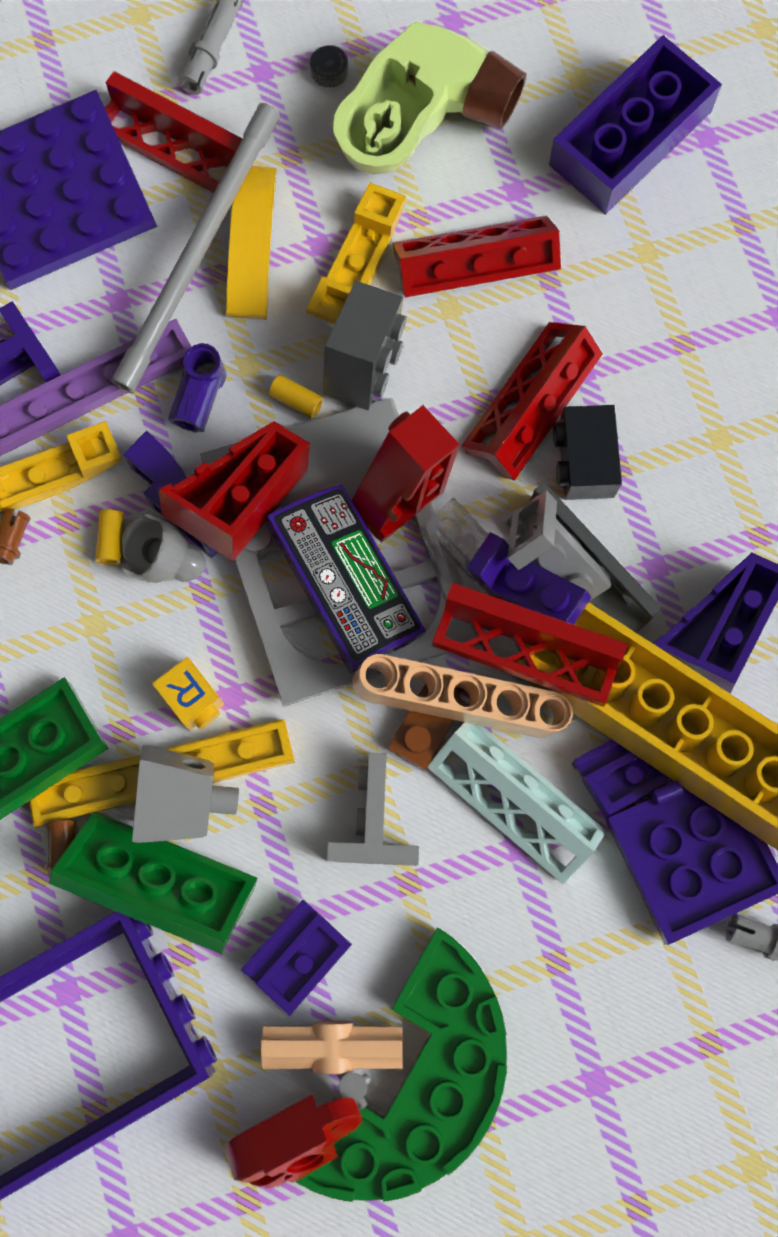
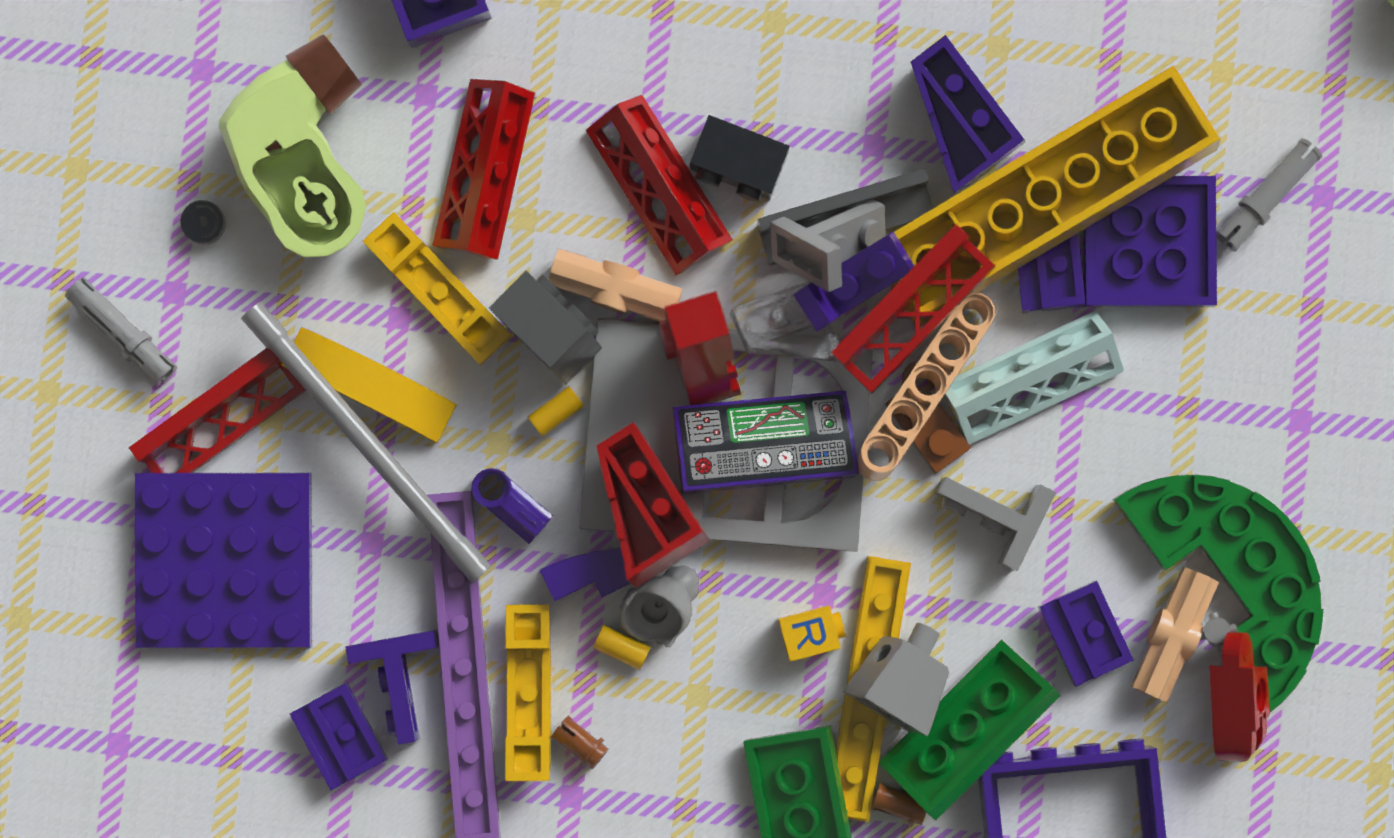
camera: 60 degrees left, 10 degrees up
dark purple piece [649,780,683,805] -> none
none -> light nougat piece [548,249,683,322]

